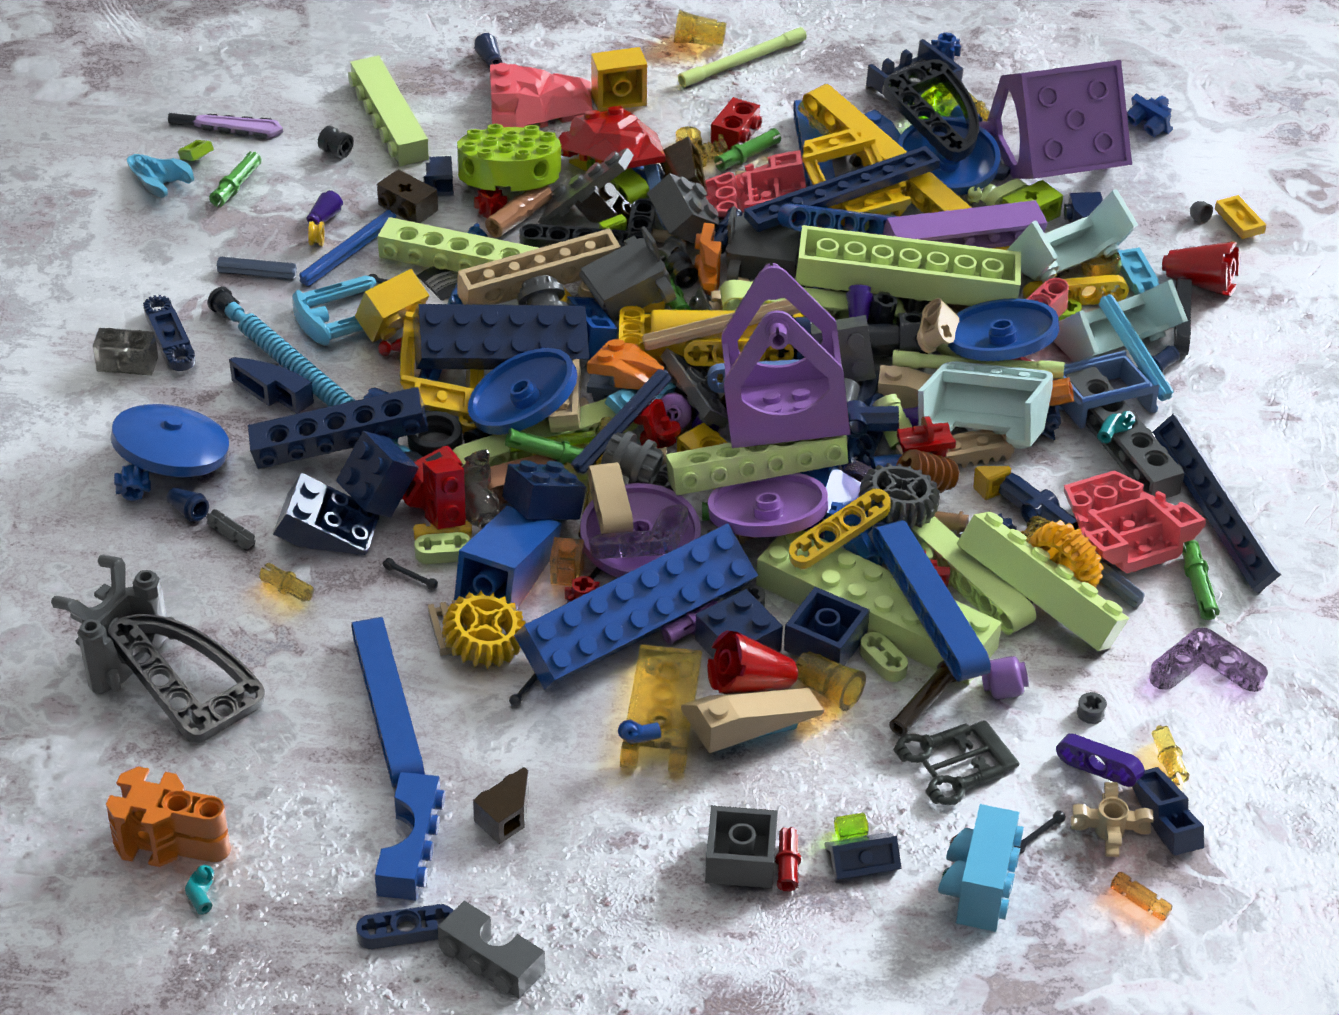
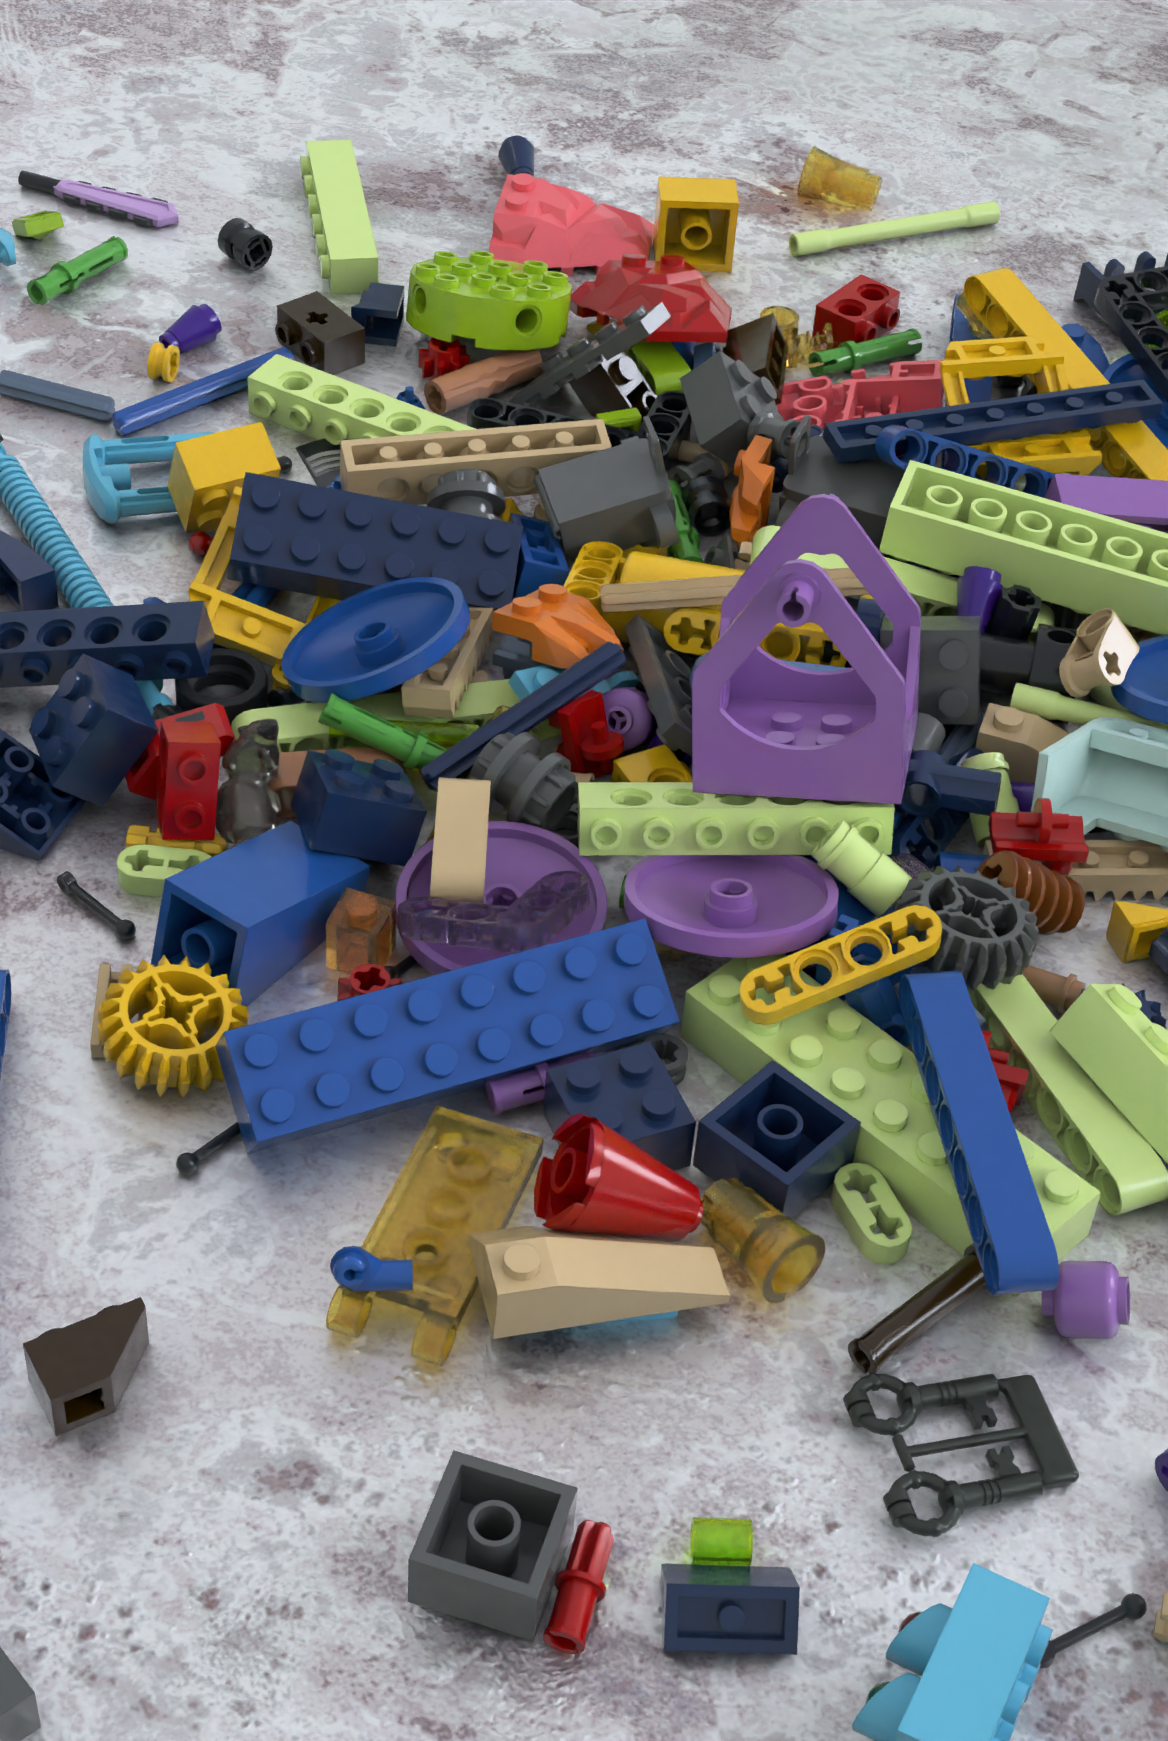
camera: 10 degrees right, 0 degrees up
none -> dark grey bush [747,411,802,459]
none -> yellowish green piece [811,820,912,917]

